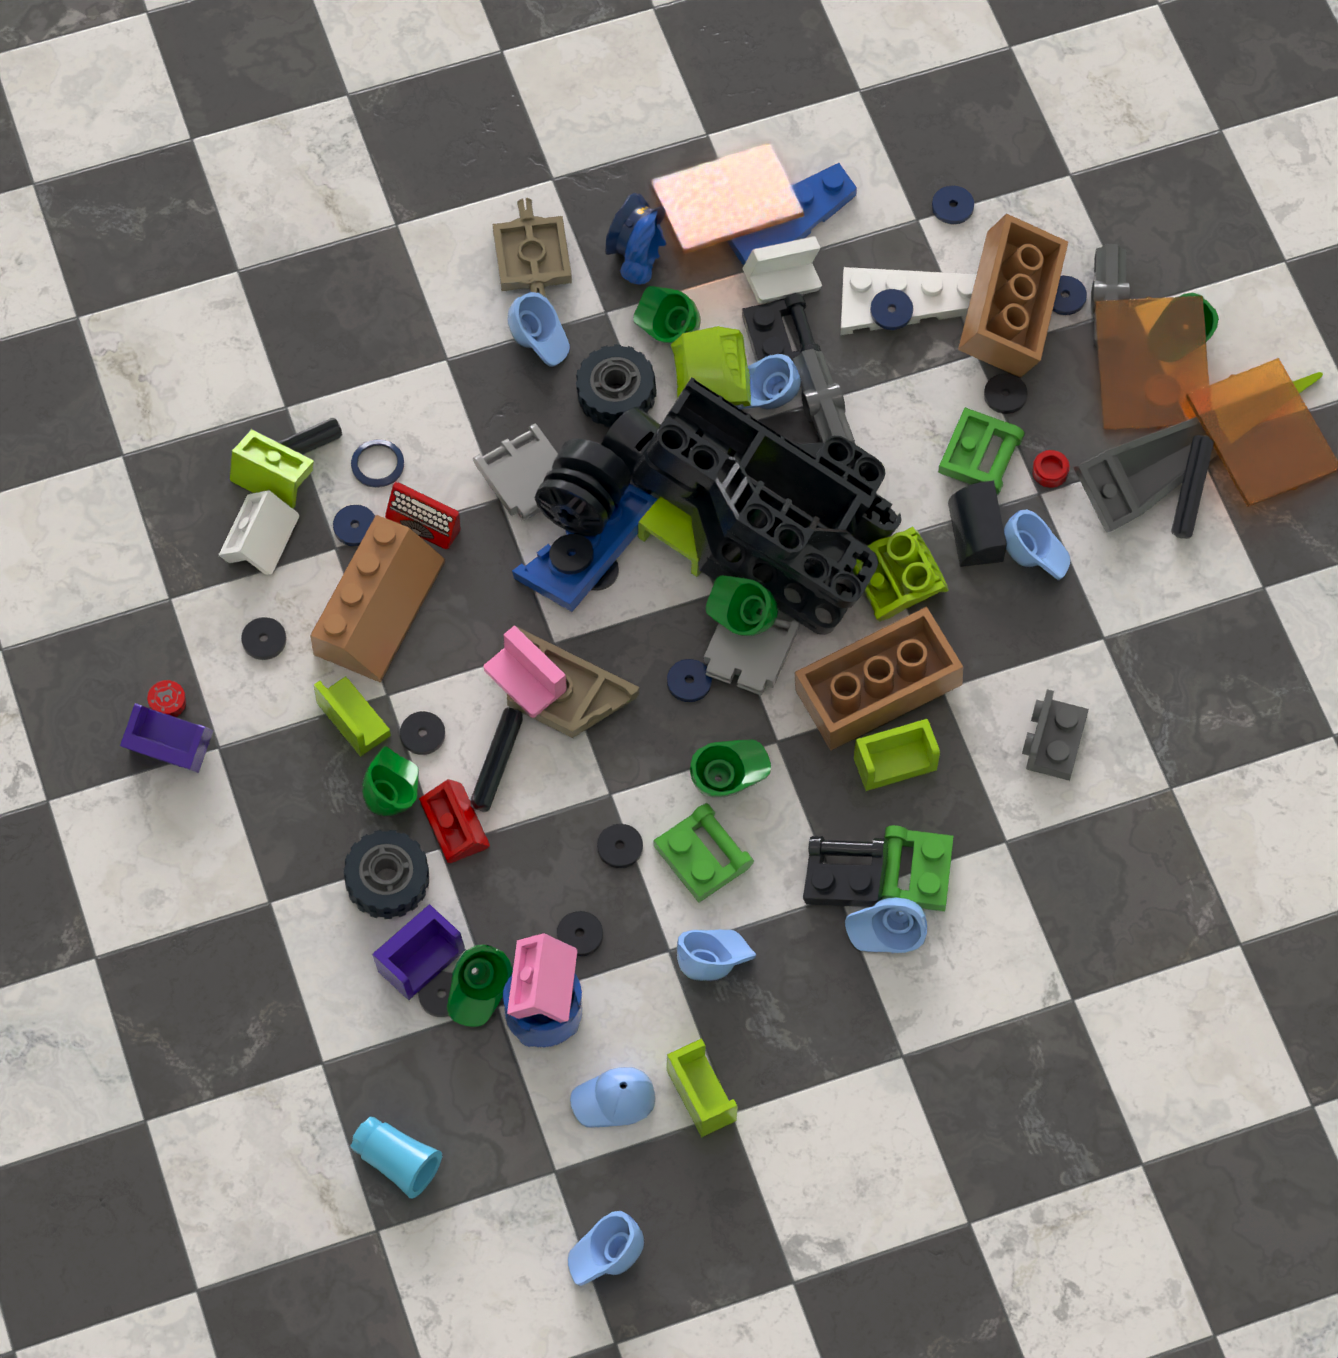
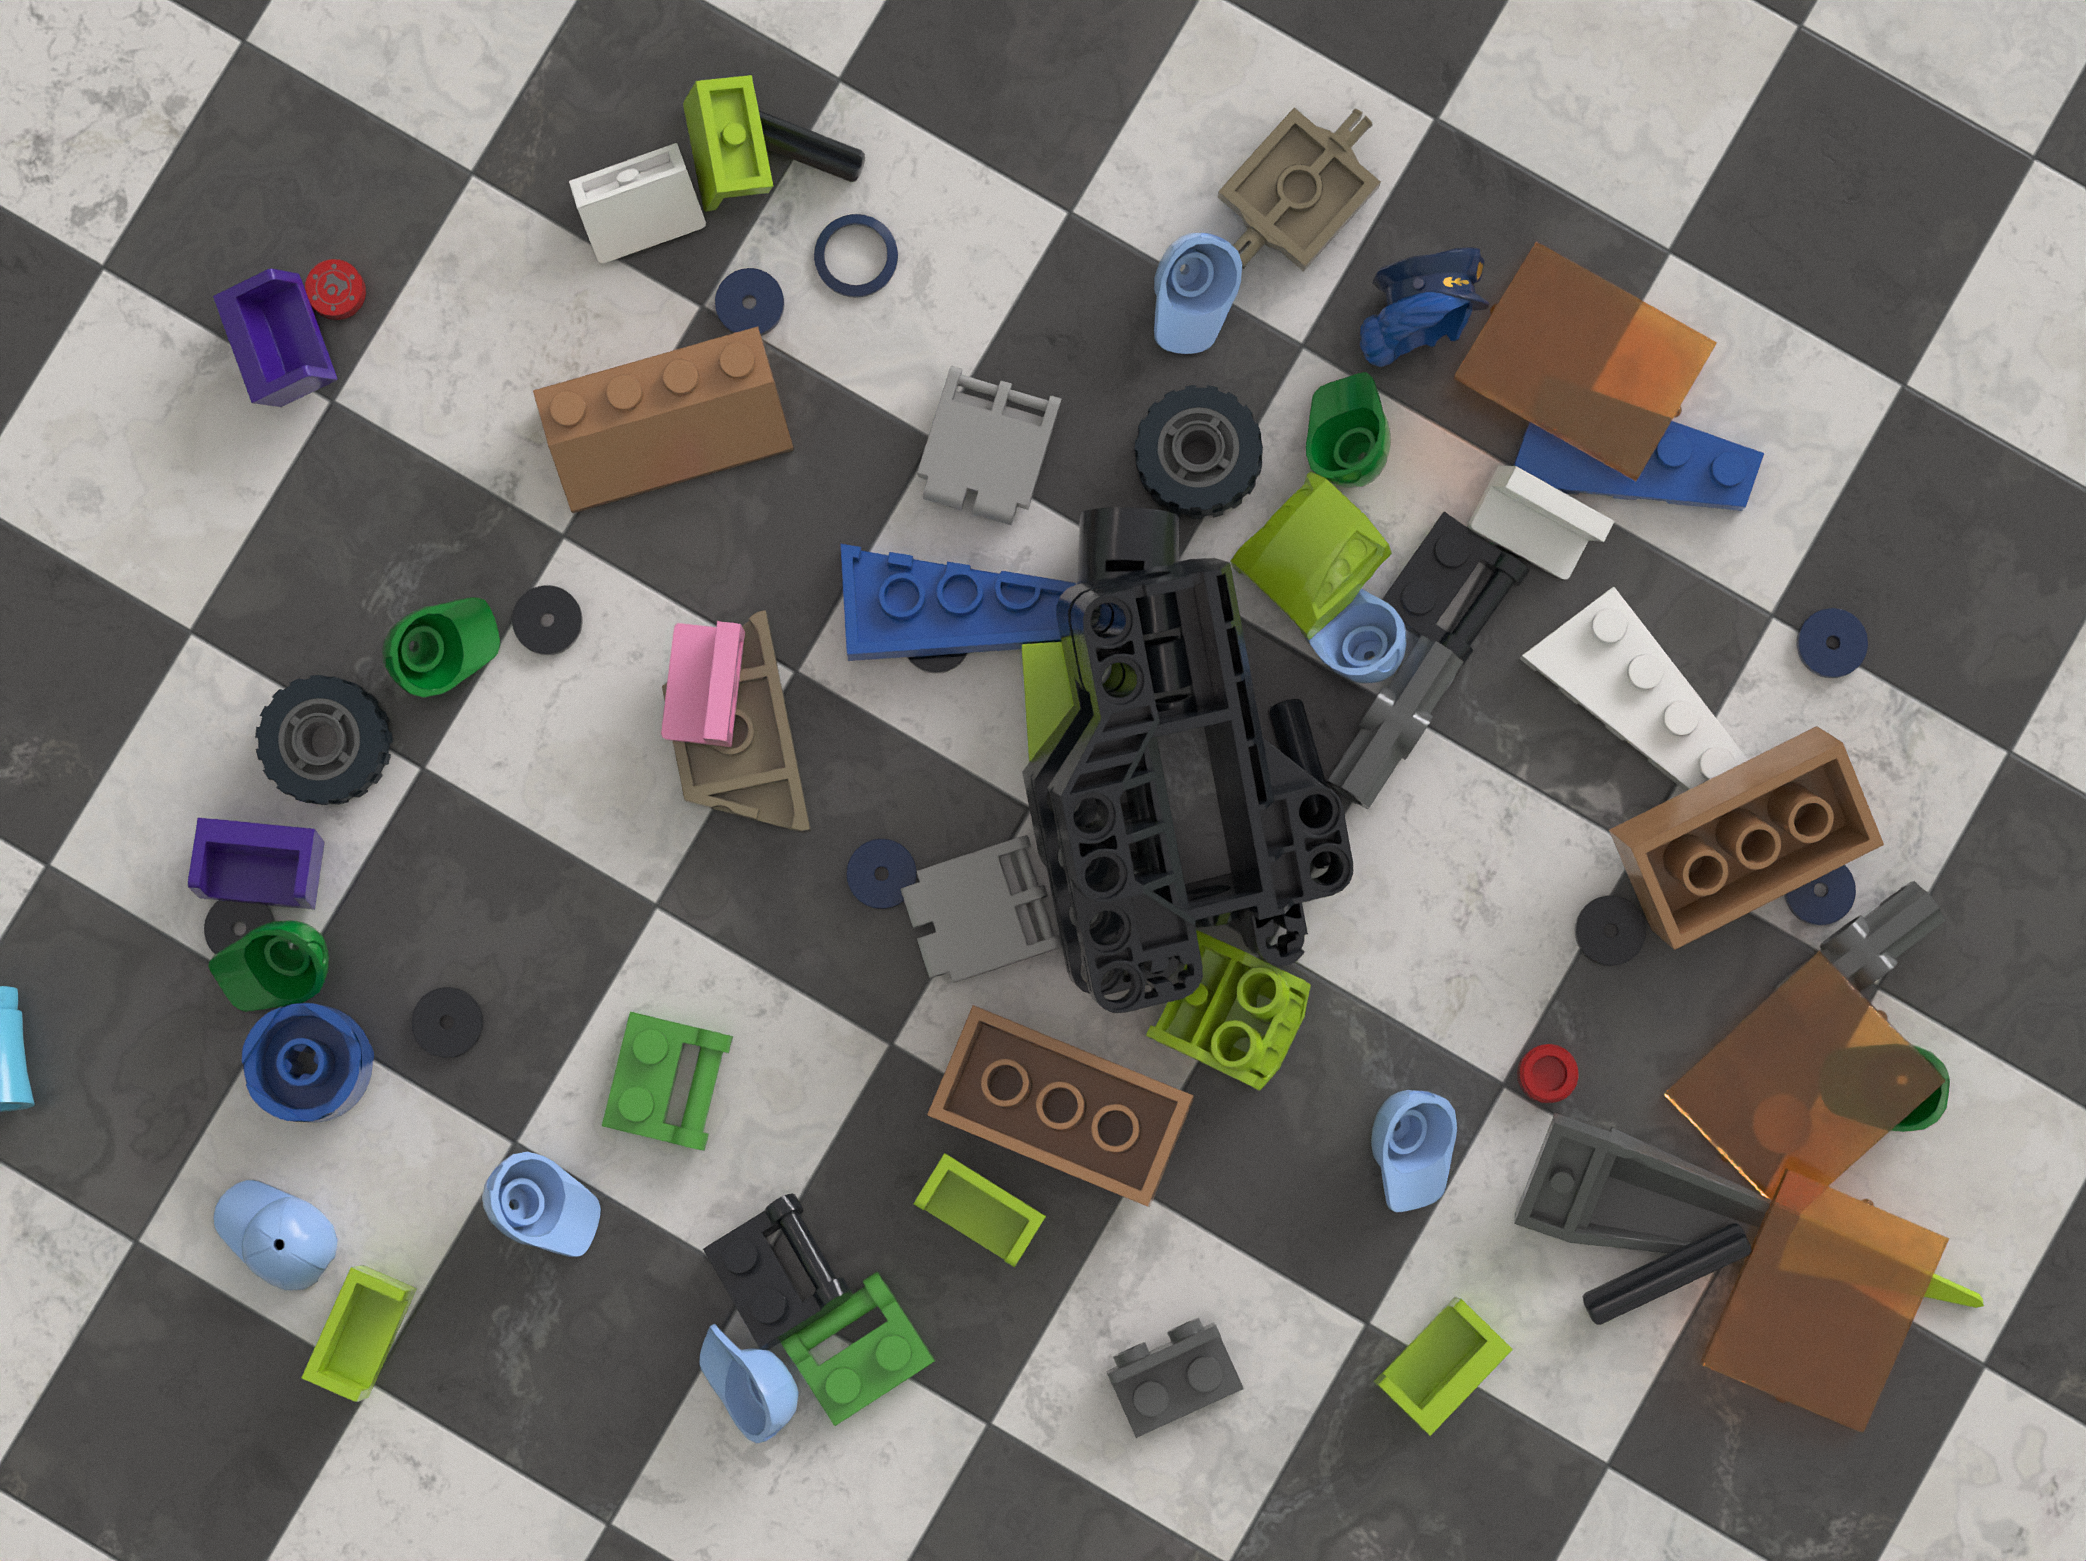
camera: 50 degrees right, 20 degrees up
black wheel [241,617,286,660] -> none
lime panel [313,676,391,757] -> none
slope [385,482,461,549] -> none
red slope [419,779,490,863] -> none
black axle [470,707,523,812] -> none
bright pink panel [507,933,577,1023] -> none
black wheel [534,439,632,536] -> none
black wheel [549,534,594,574] -> none
light blue cap [568,1211,644,1286] -> none
black wheel [597,824,643,868] -> none
green cap [690,739,771,797] -> none
green cap [705,575,778,636] -> none
dark blue wheel [870,289,913,330] -> none
bright green plate [938,407,1025,495] -> none
black brick [948,480,1007,567] -> none
none -> lime panel [1373,1297,1513,1436]

